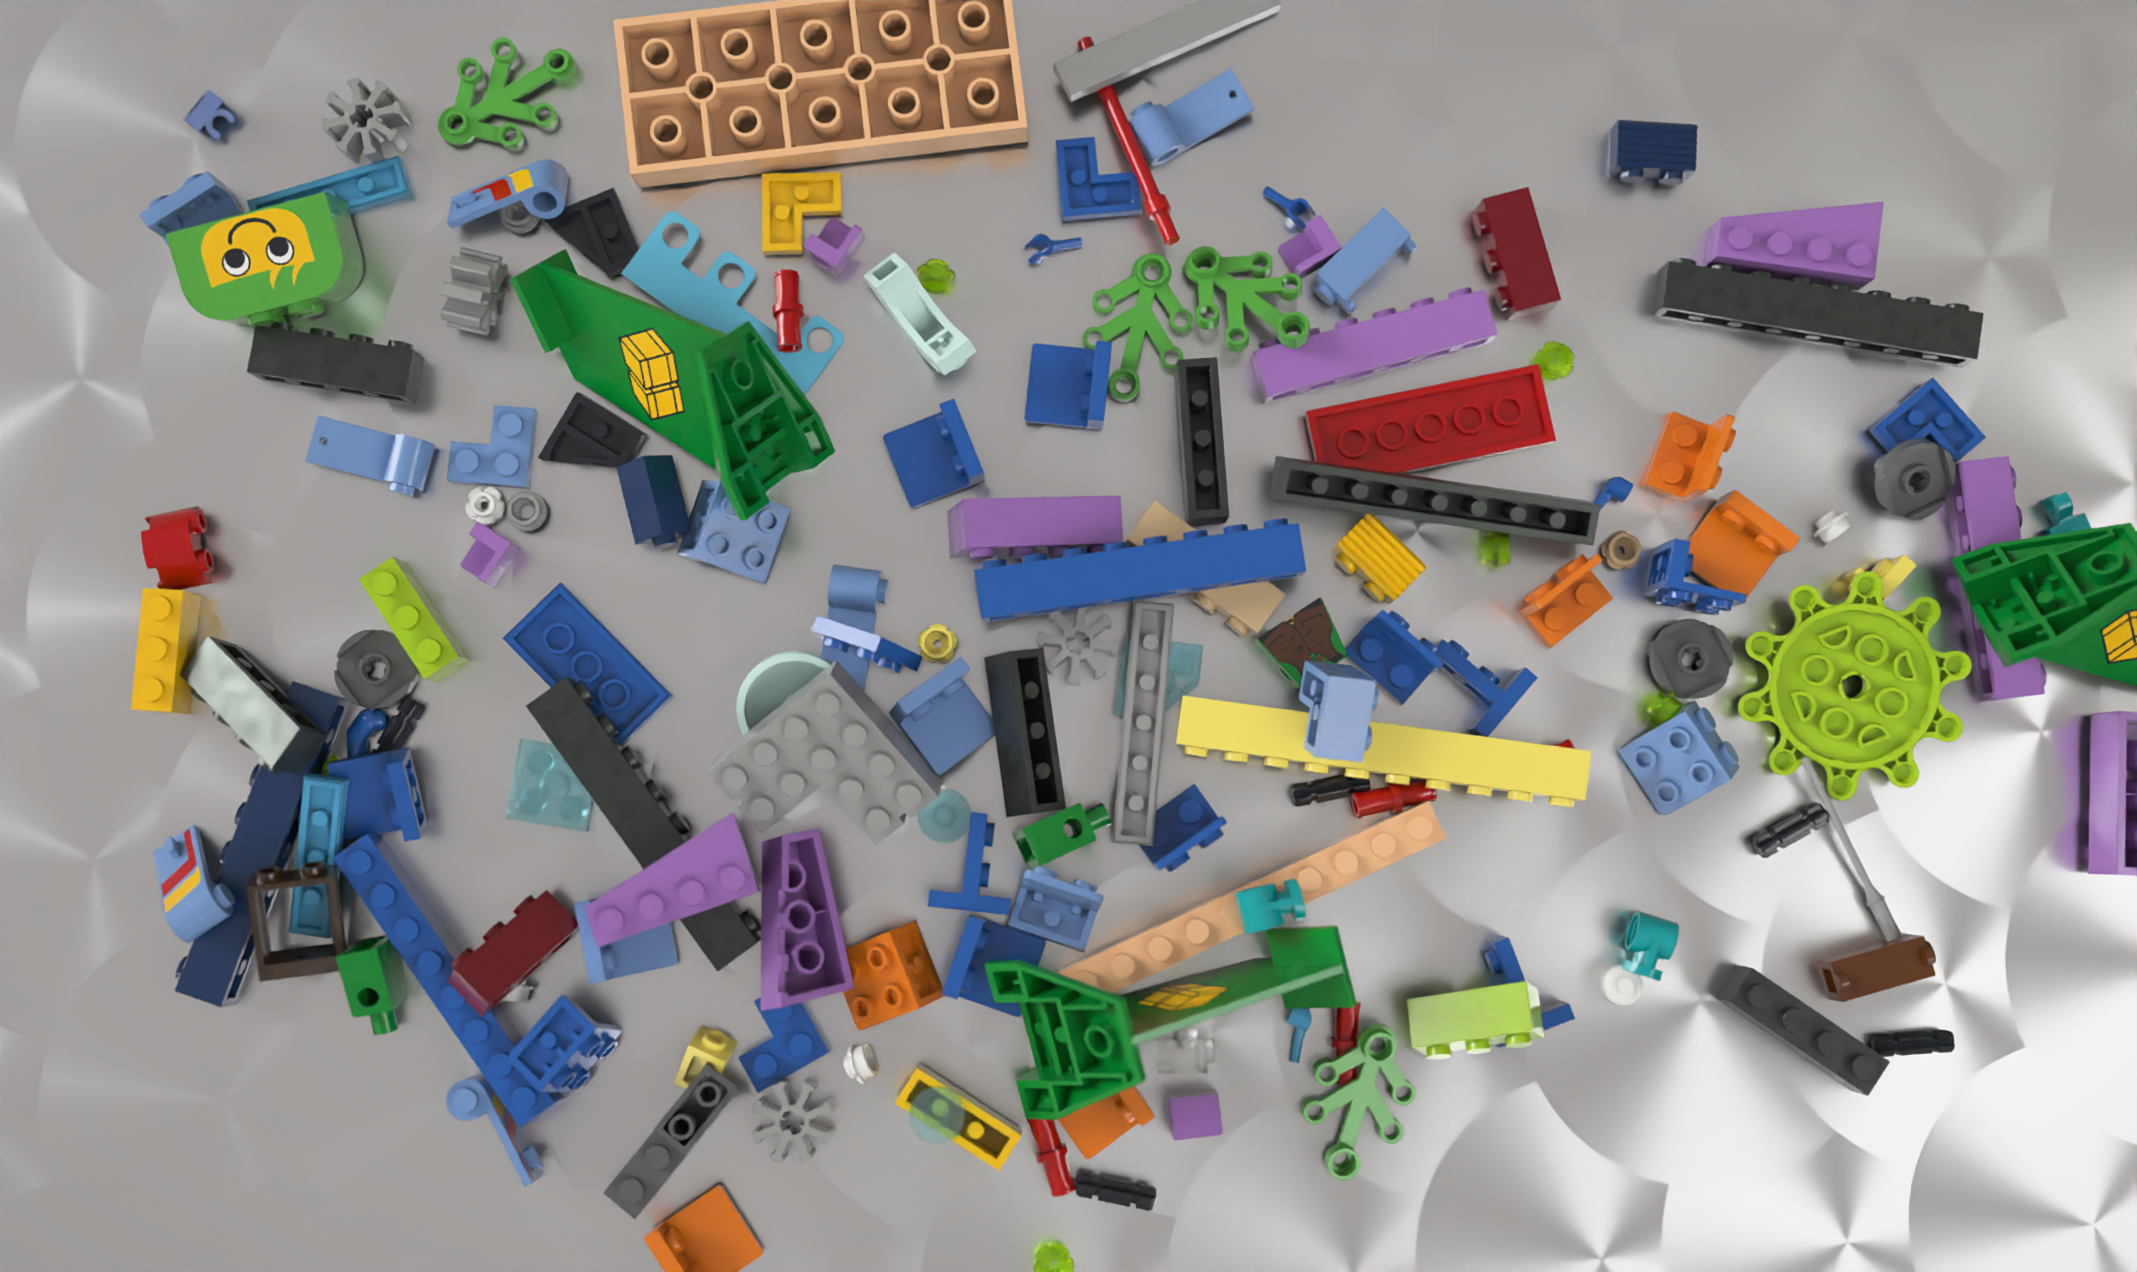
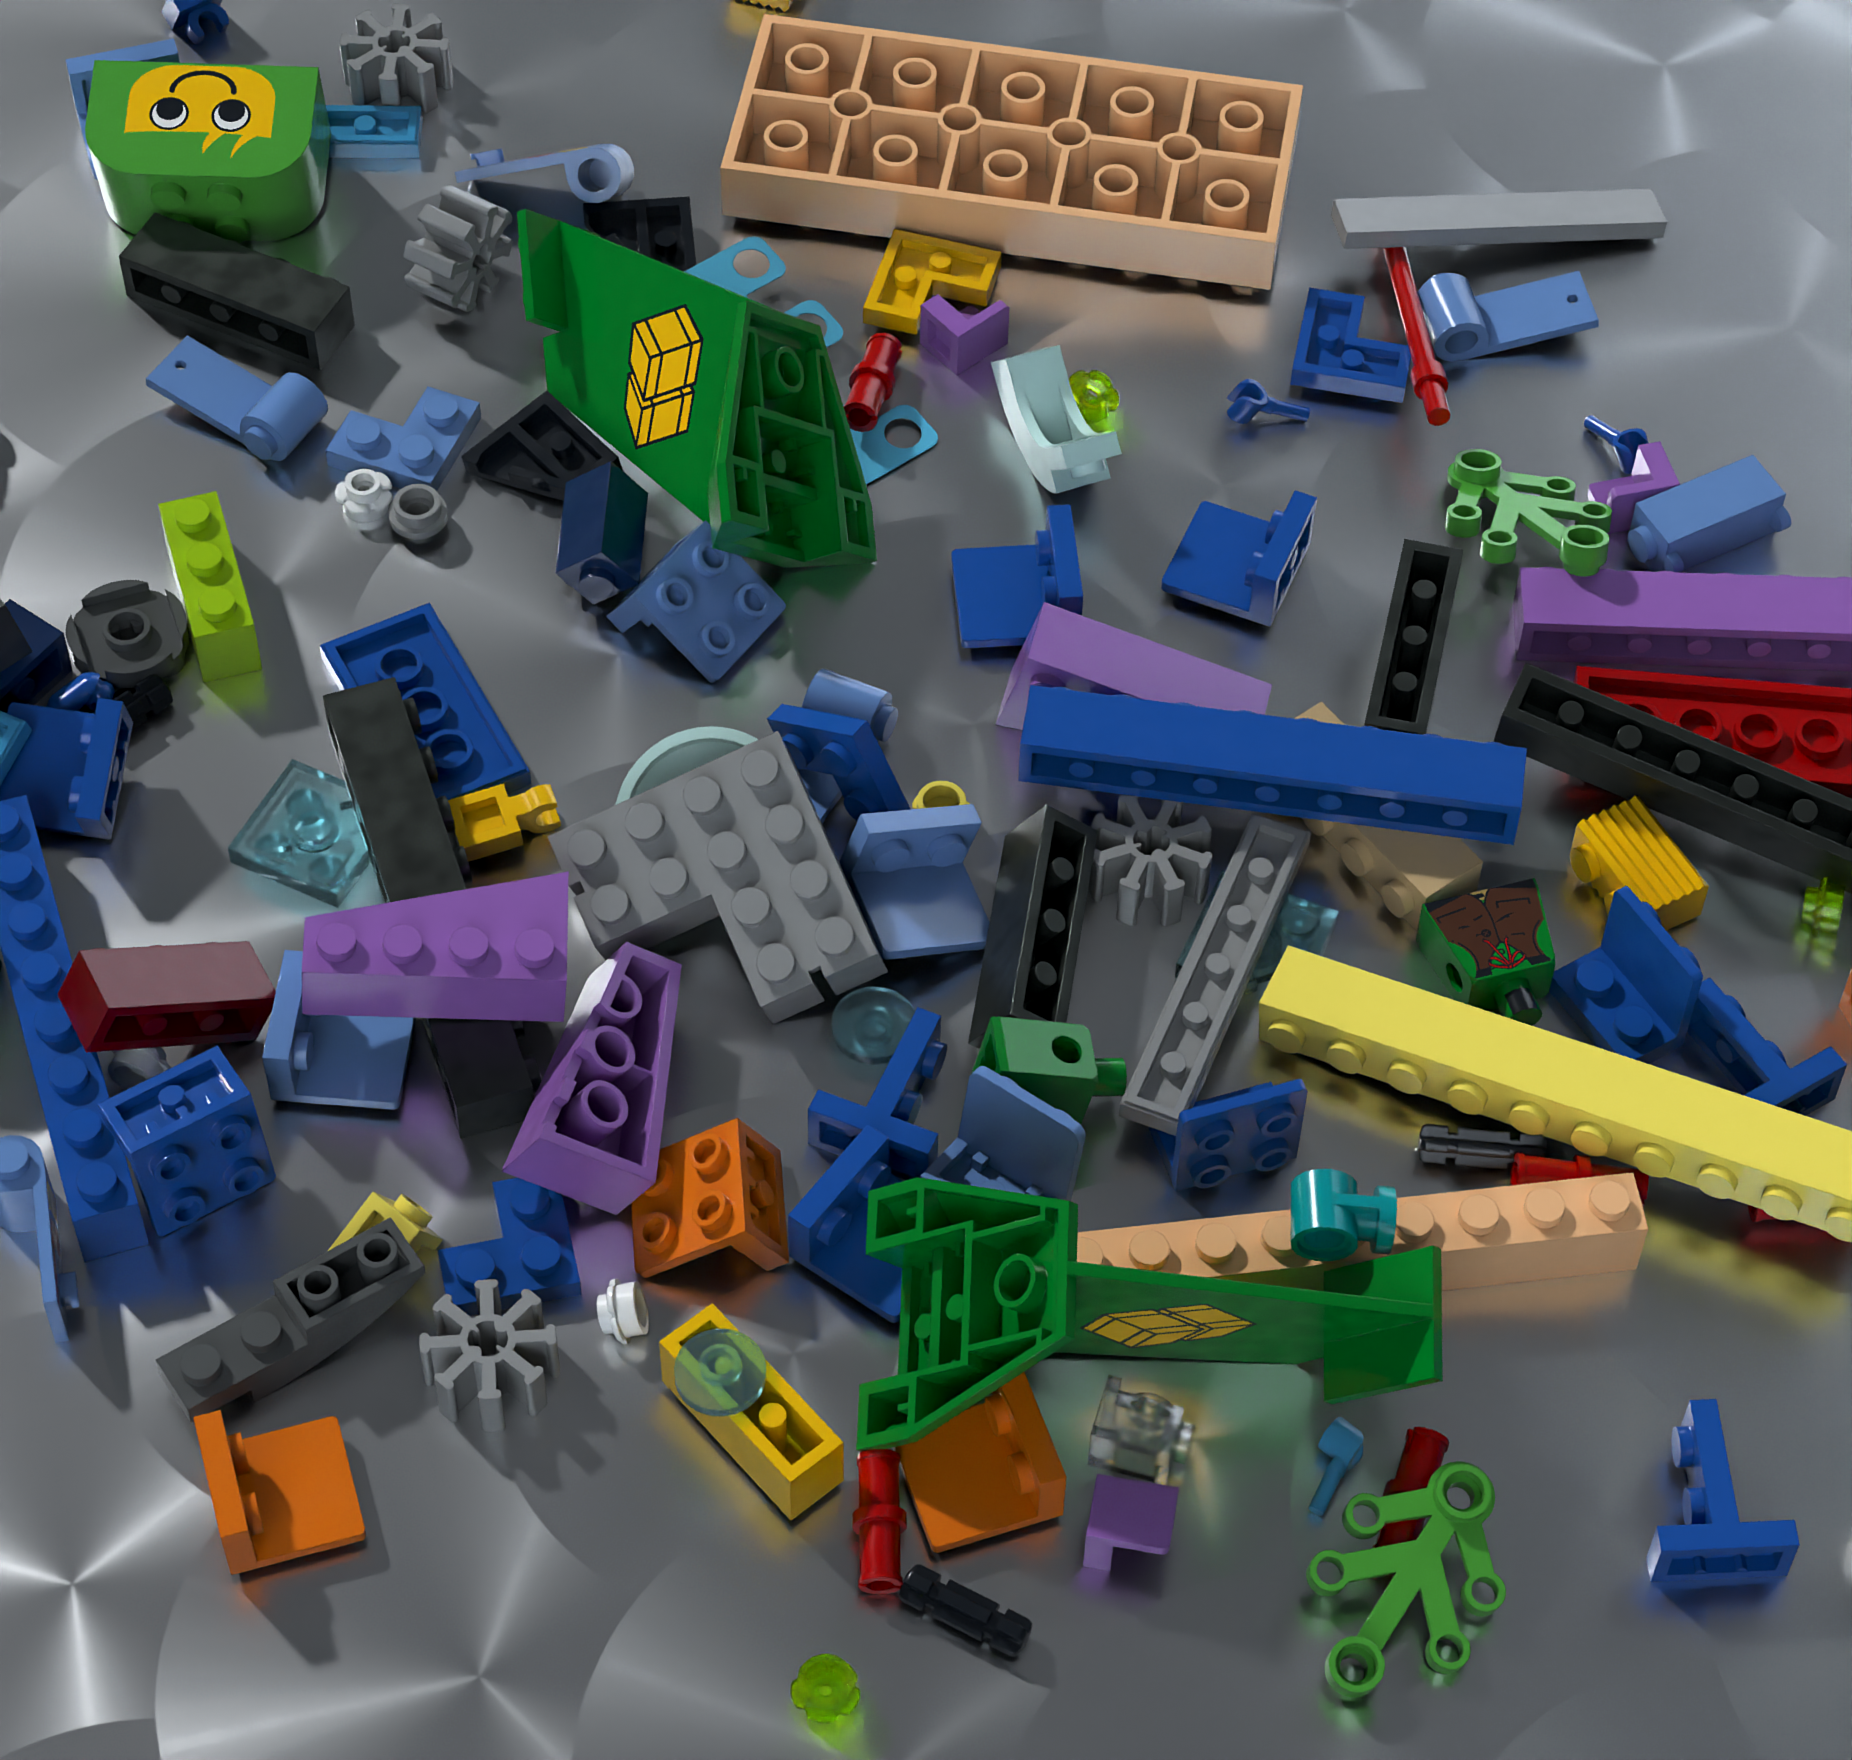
camera: 20 degrees right, 30 degrees down
bright green plant [438,38,577,150] -> none
medium lavender panel [460,521,520,588] -> none
light grey plate [500,200,540,233] -> none
bright green plant [1083,253,1193,402] -> none
medium blue brick [1298,660,1379,762] -> none
lime brick [1407,981,1544,1059] -> none
none -> yellow plate [448,783,561,862]

